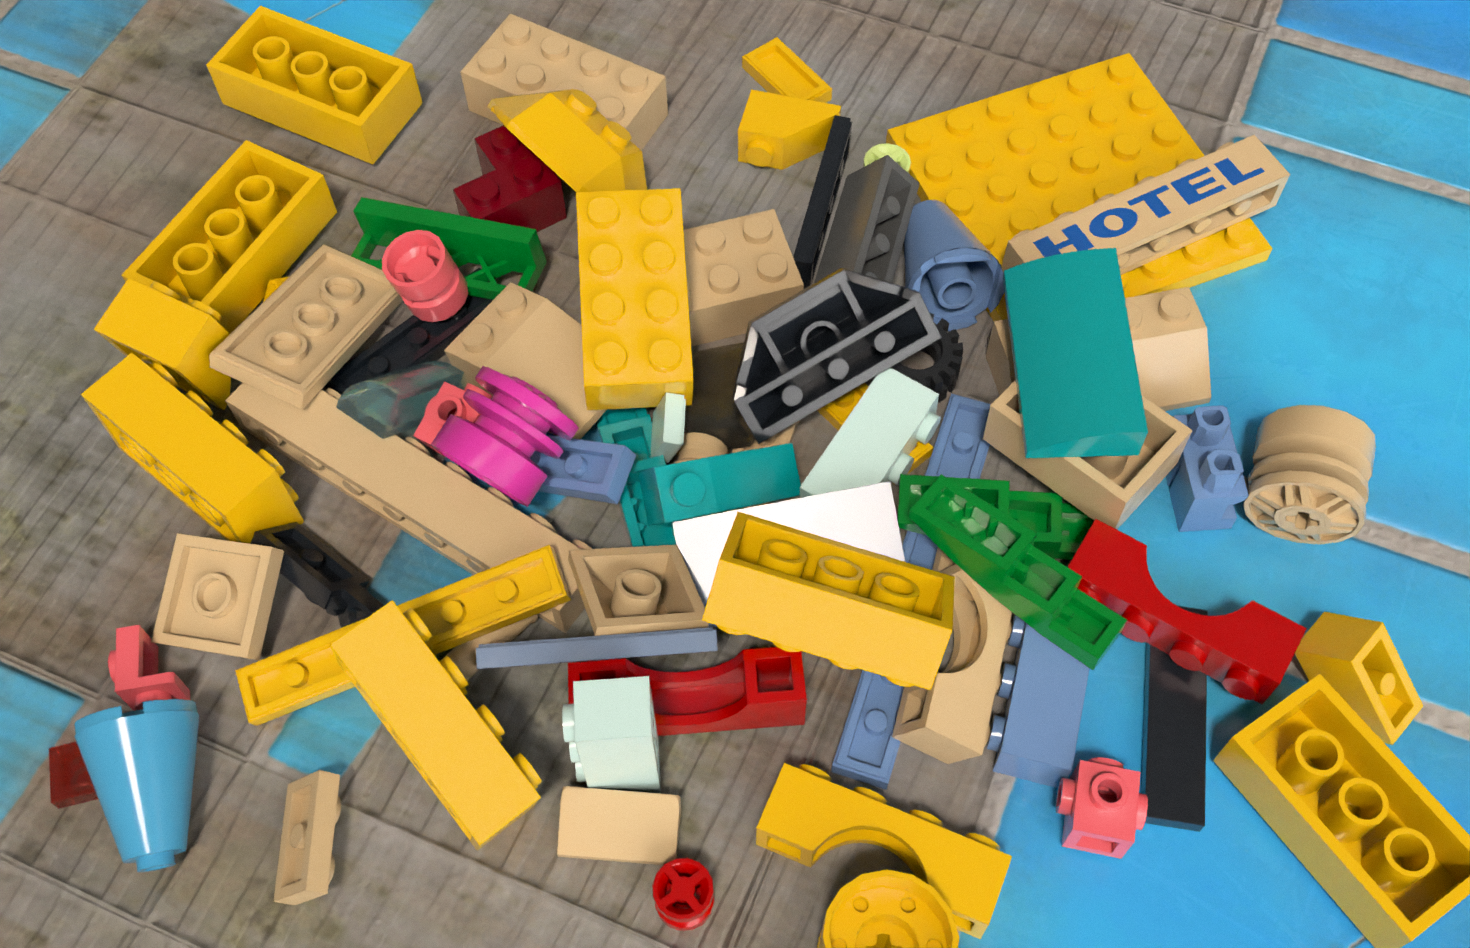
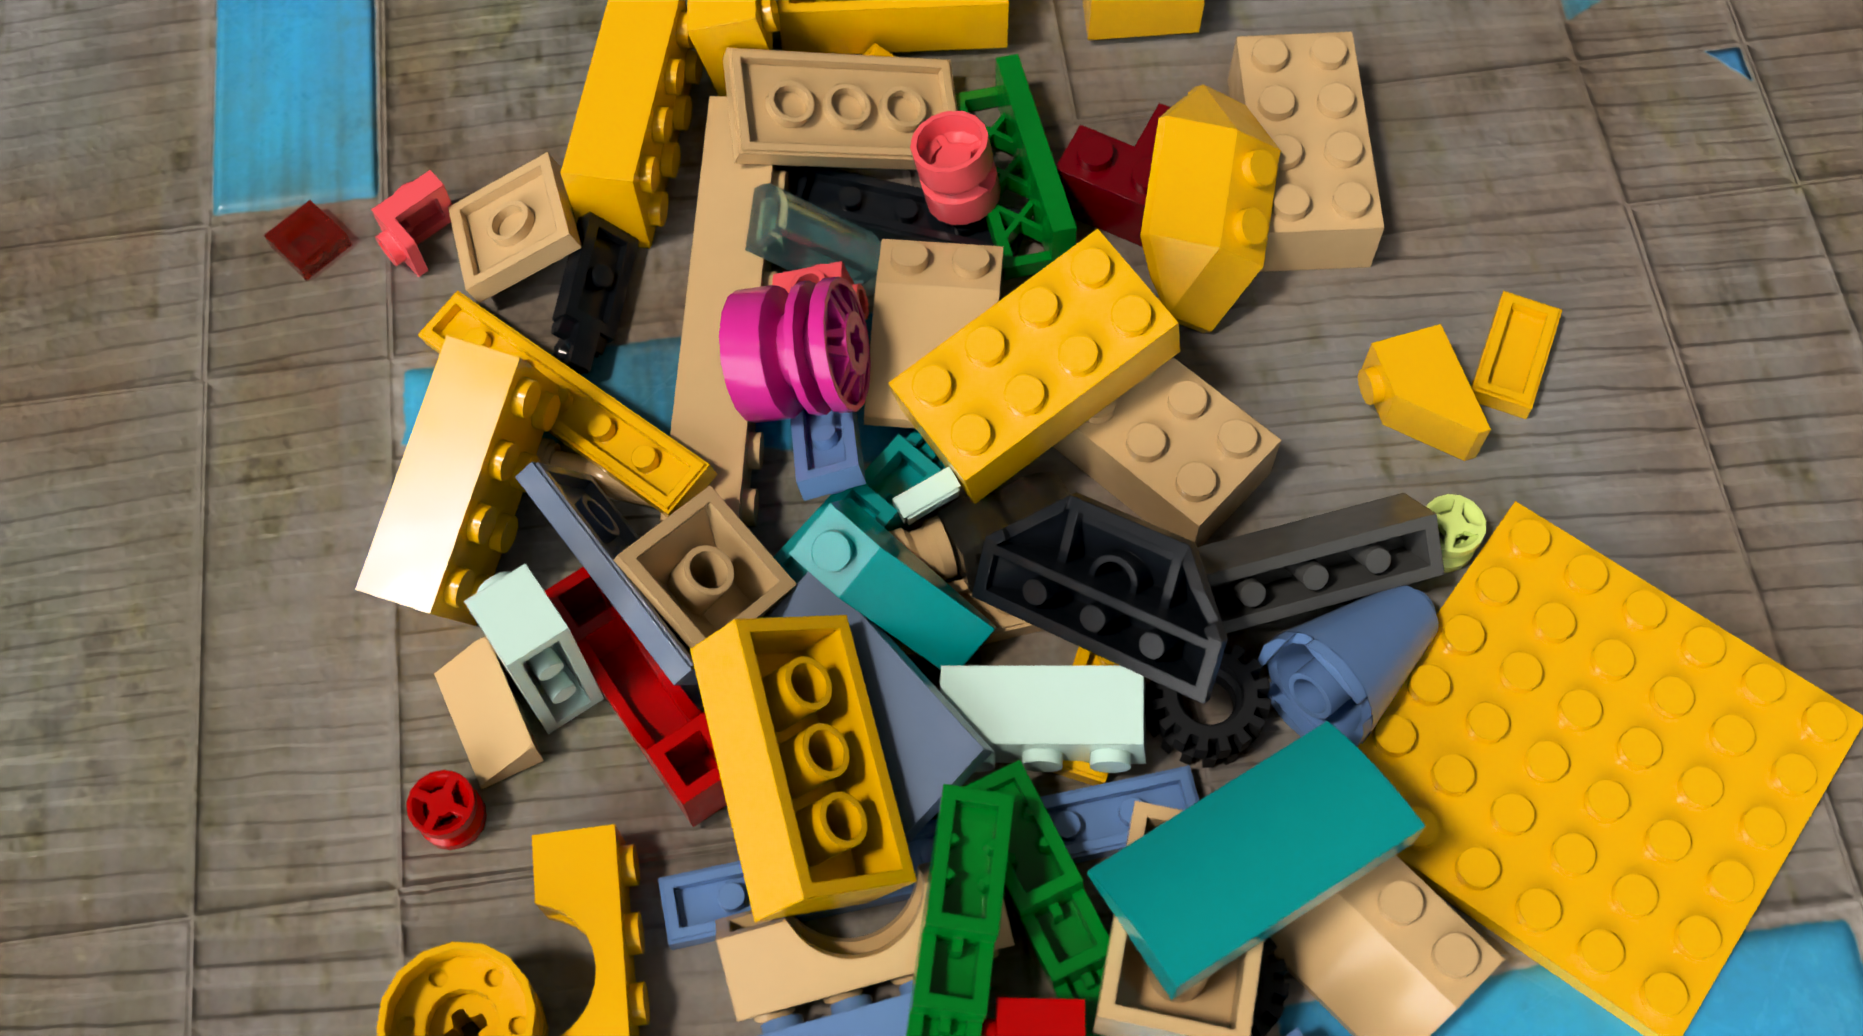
camera: 60 degrees right, 5 degrees up
dark azure cone [74,699,200,873] -> none
tan plate [273,770,341,905] -> none
black tile [793,115,852,289] -> none
tan brick [1002,135,1290,275] -> none

